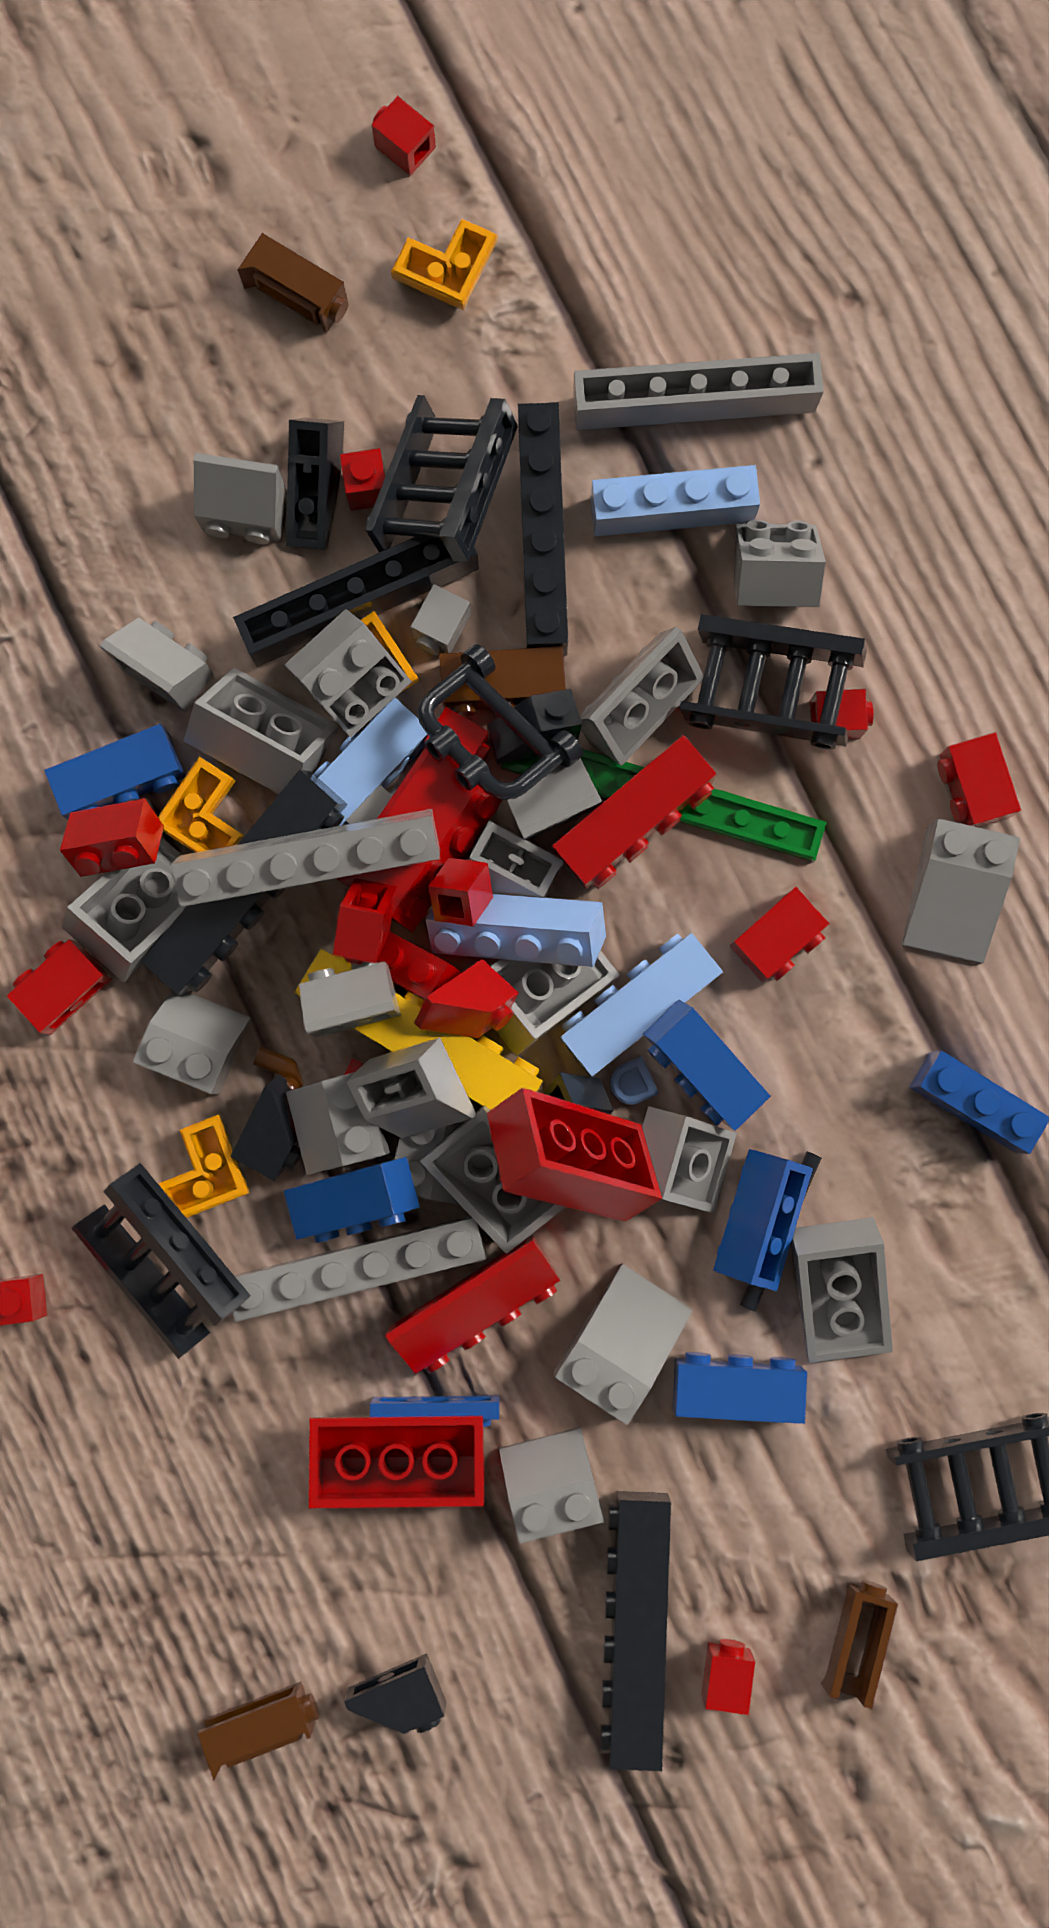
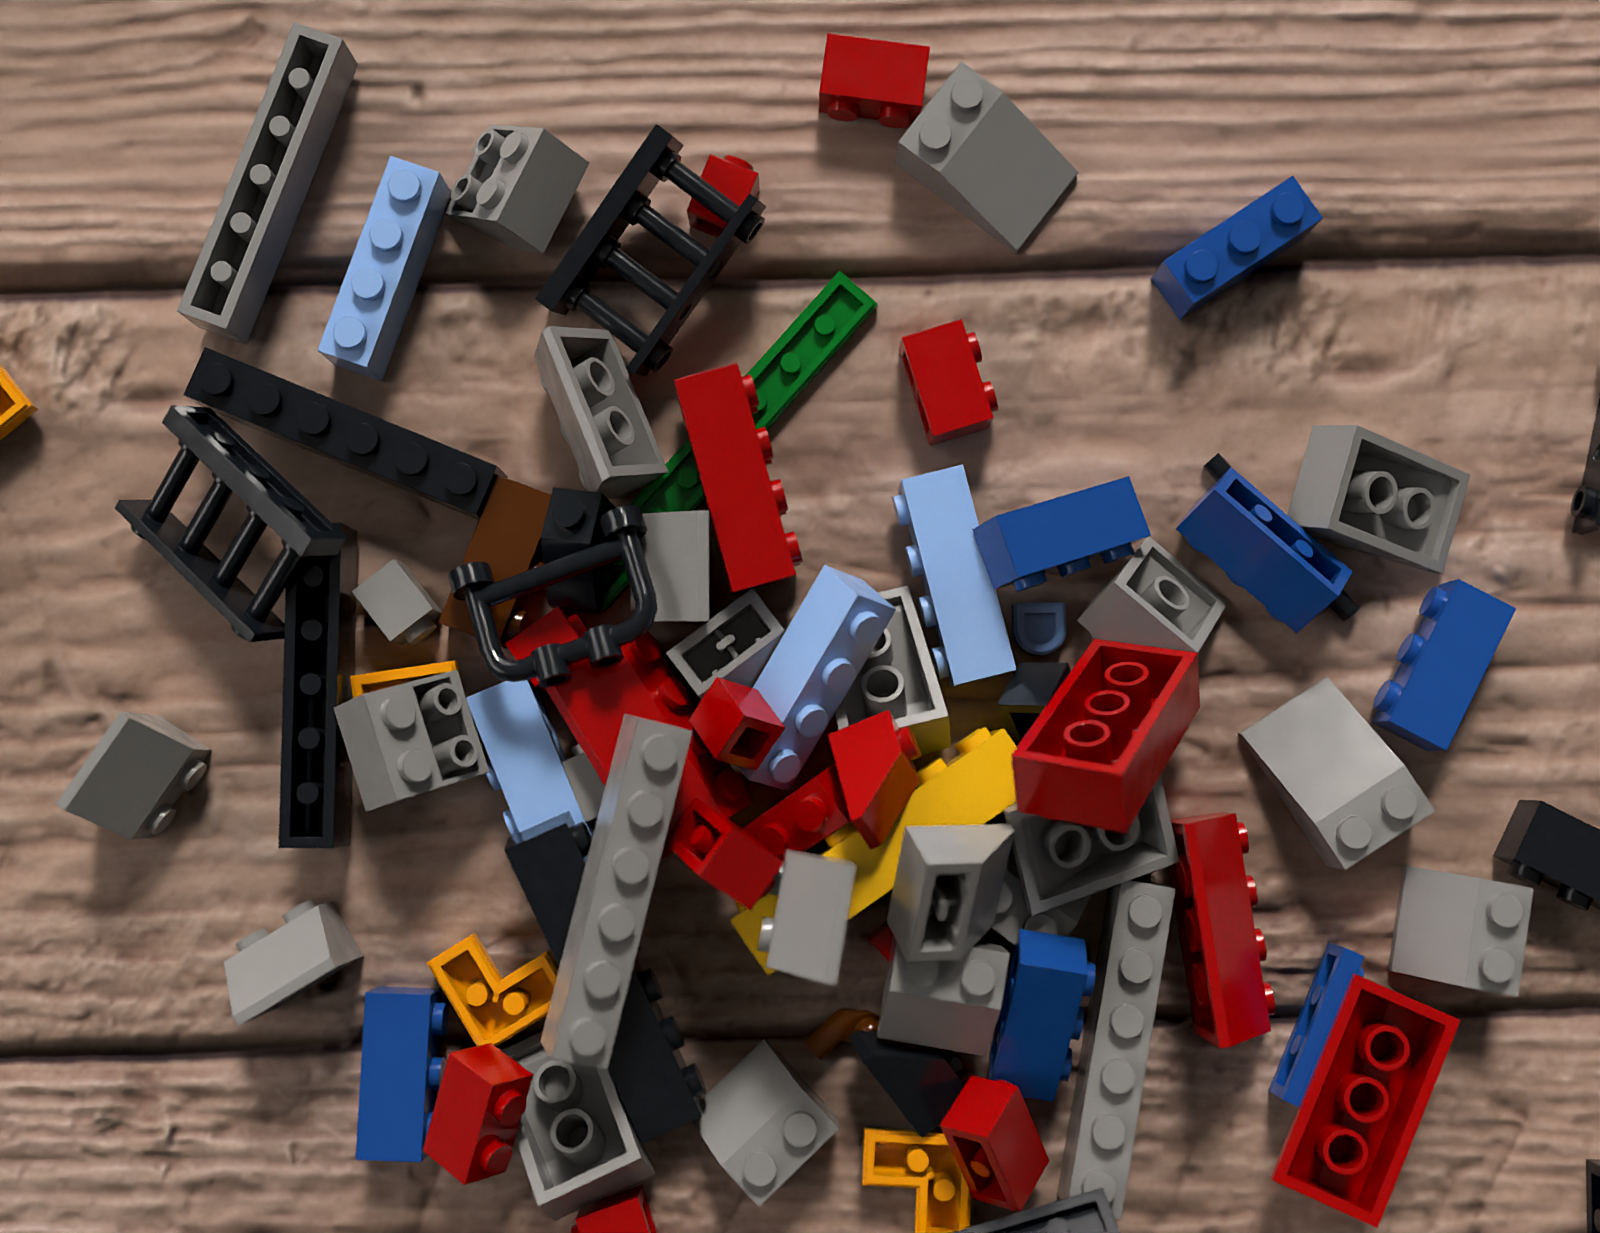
camera: 65 degrees left, 0 degrees up
light grey slope [183,668,339,795] -> none
black slope [286,418,344,550] -> none
red brick [340,448,386,511] -> none
none -> red brick [940,1075,1050,1212]

